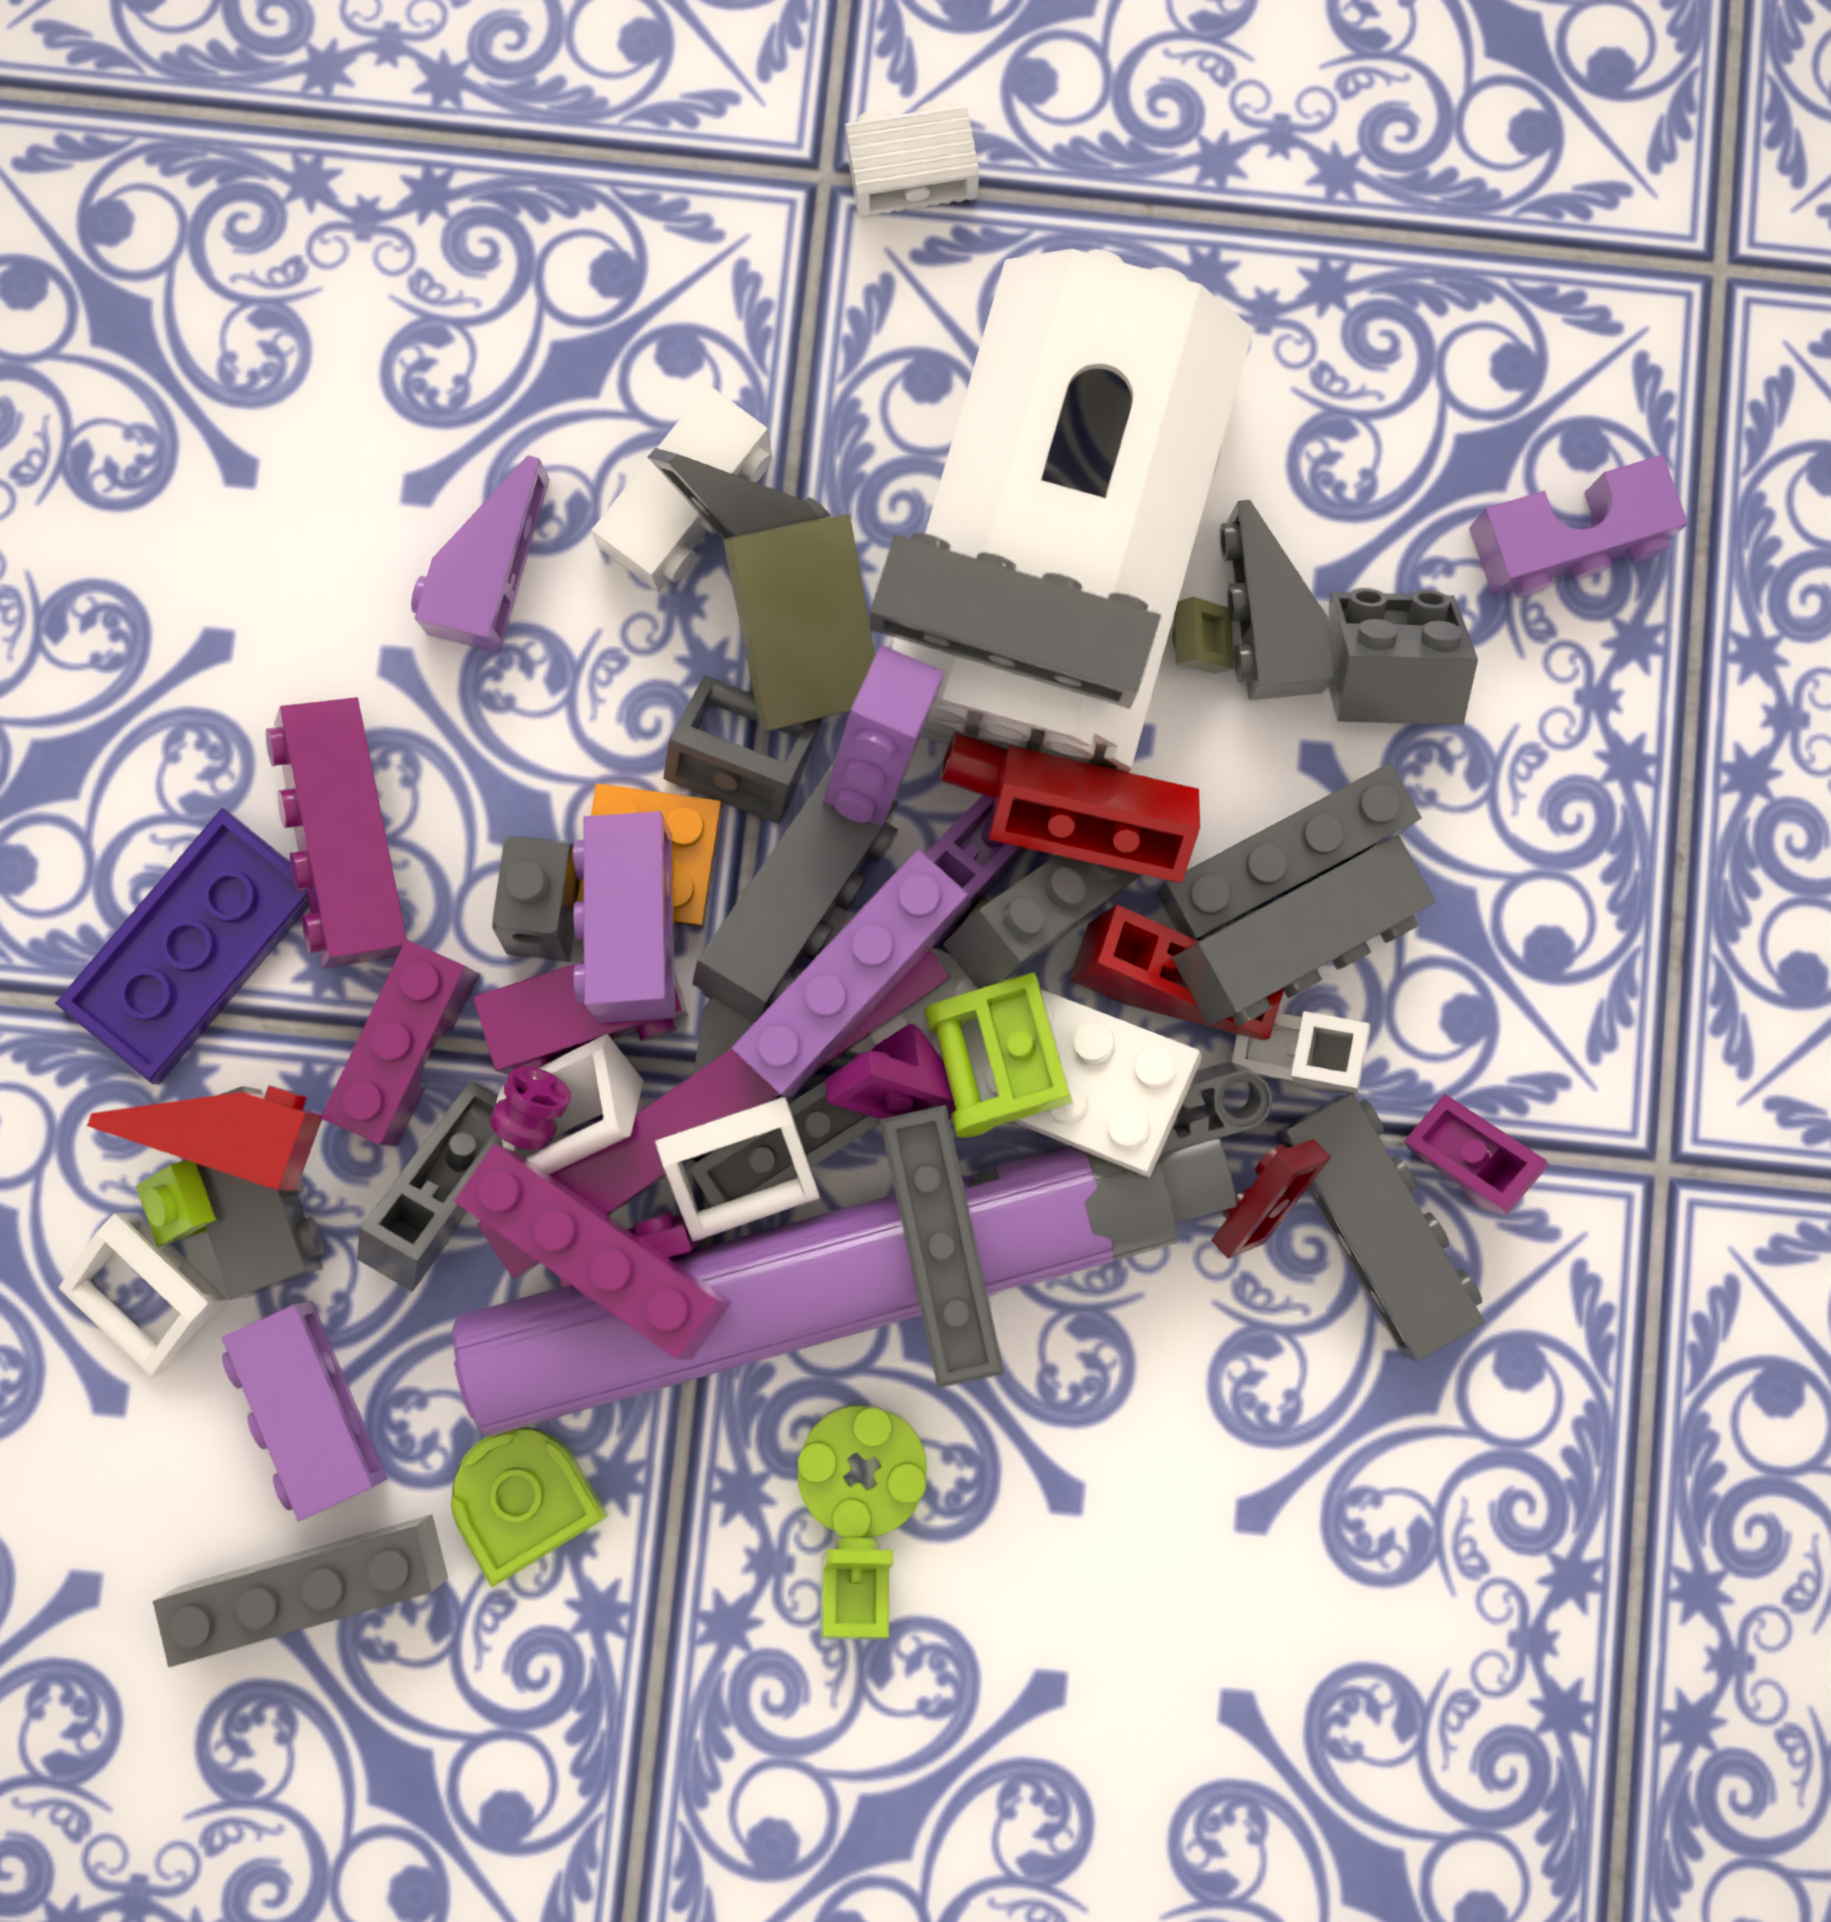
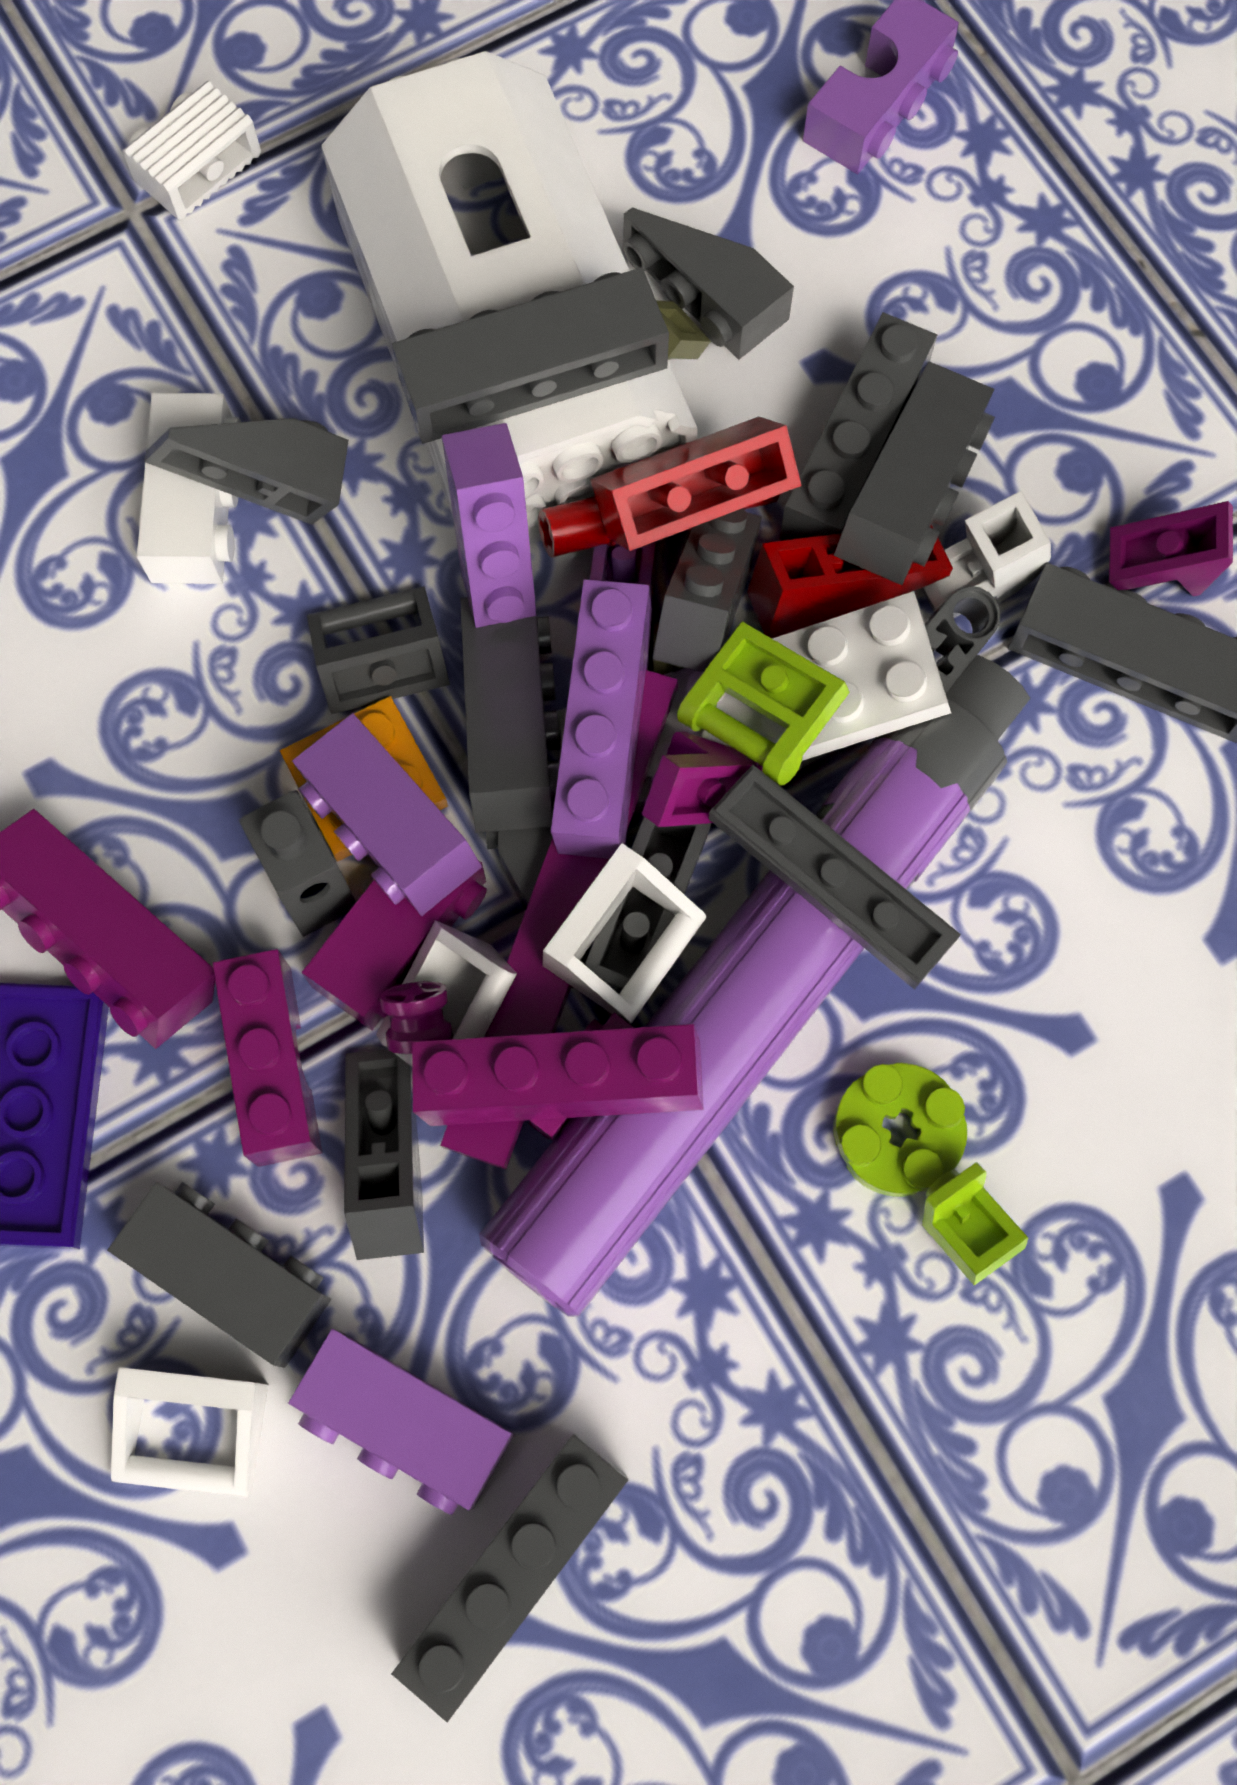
camera: 30 degrees left, 10 degrees down
red slope [87,1085,322,1191] -> none
lime bracket [136,1160,216,1247] -> none
medium lavender slope [411,455,550,654] -> none
lime tile [451,1427,608,1588] -> none
olive tile [723,514,875,731] -> none
dark red plate [1211,1139,1331,1259] -> none
dark grey slope [1329,588,1478,725] -> none

